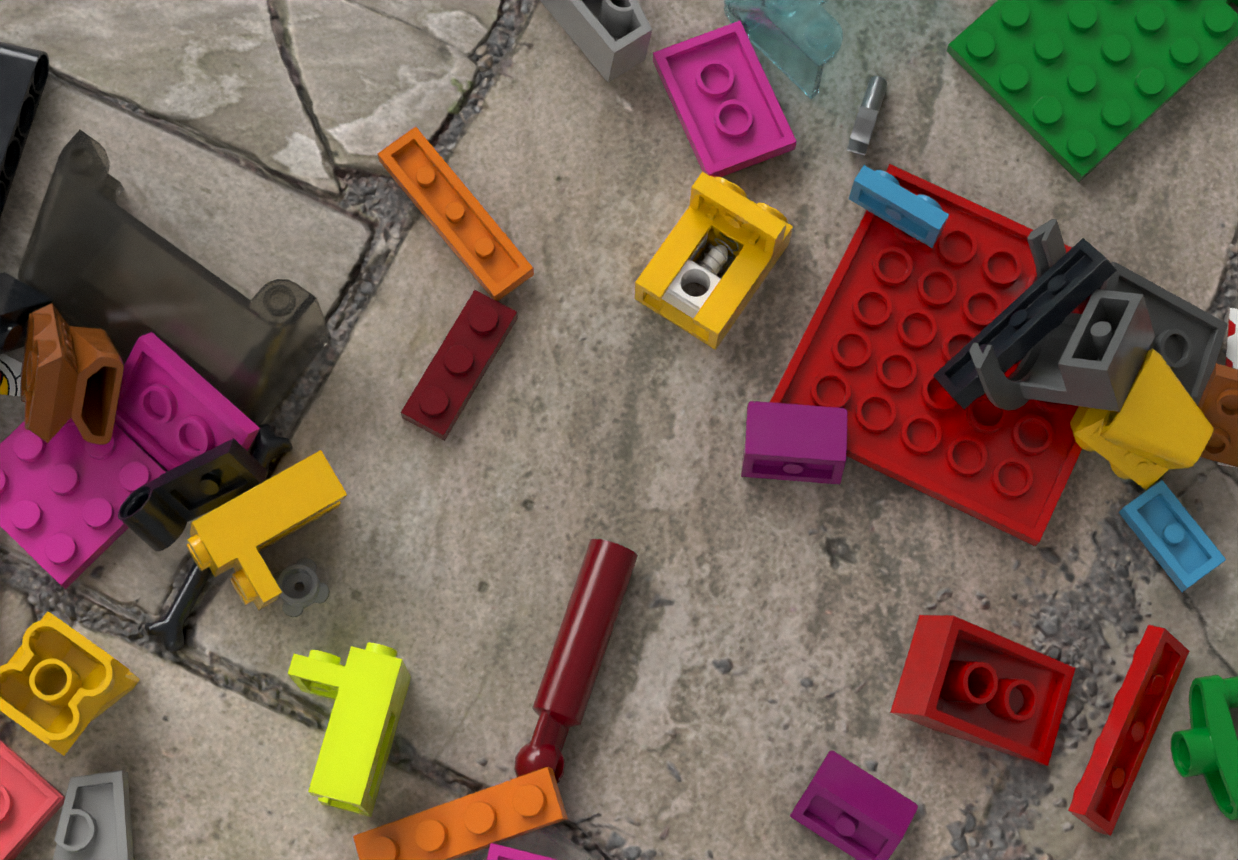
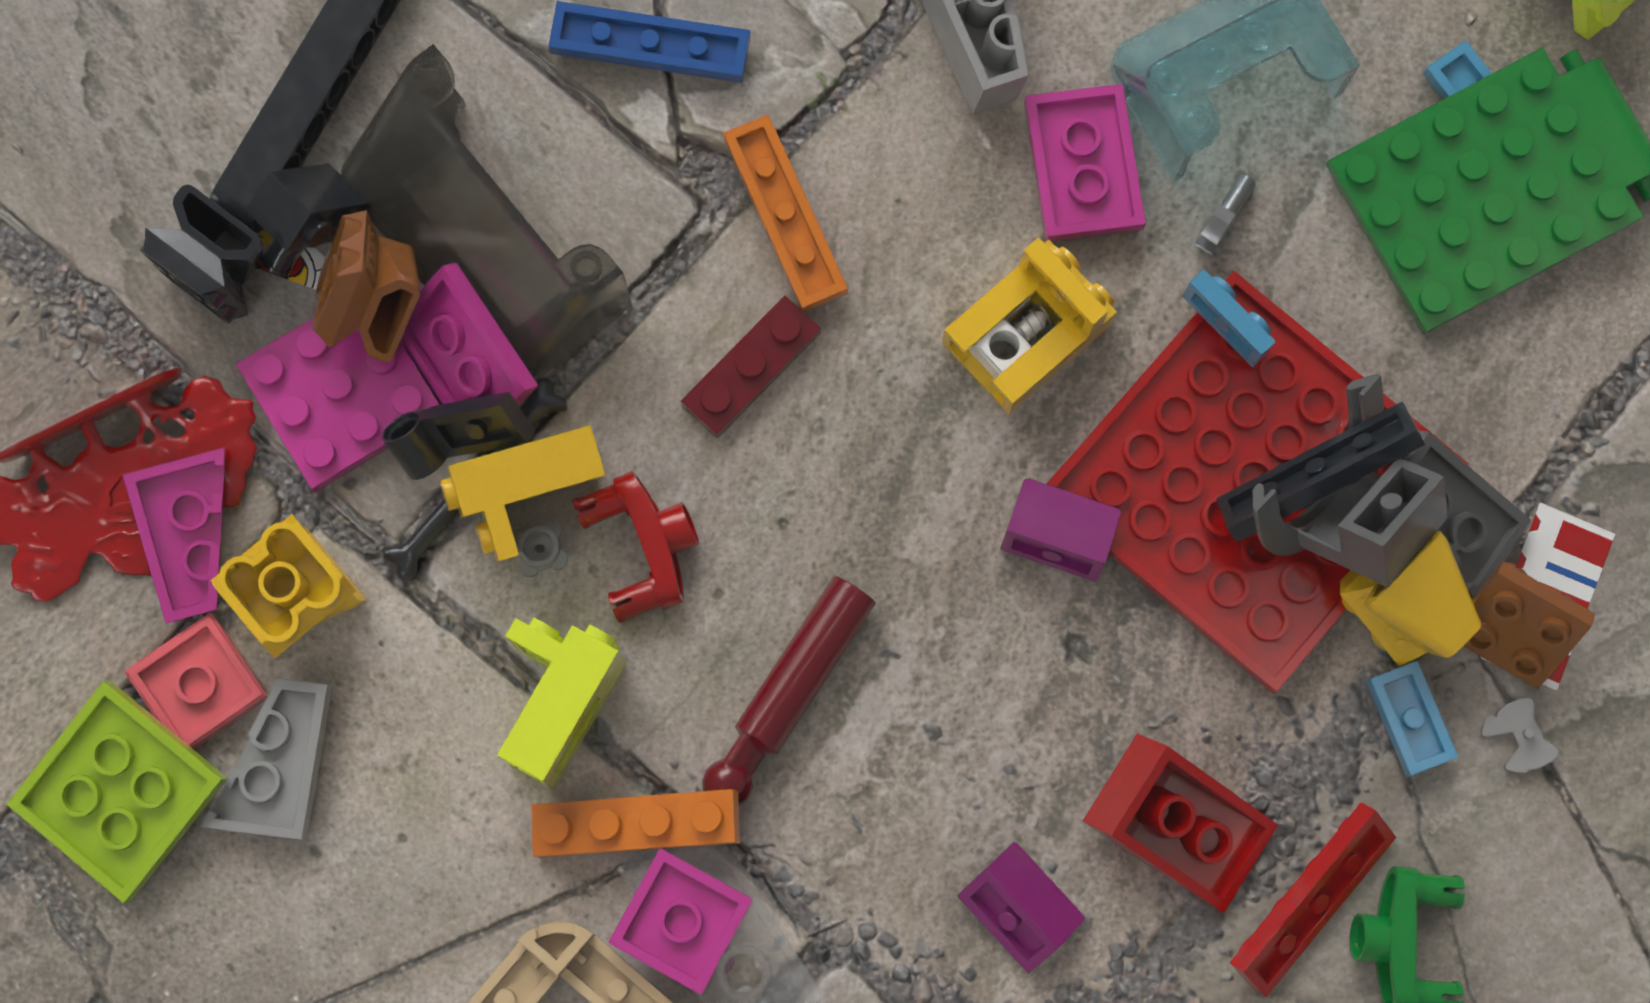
camera: 15 degrees right, 5 degrees up
none -> blue plate [548,1,751,83]
none -> red connector [572,471,699,623]

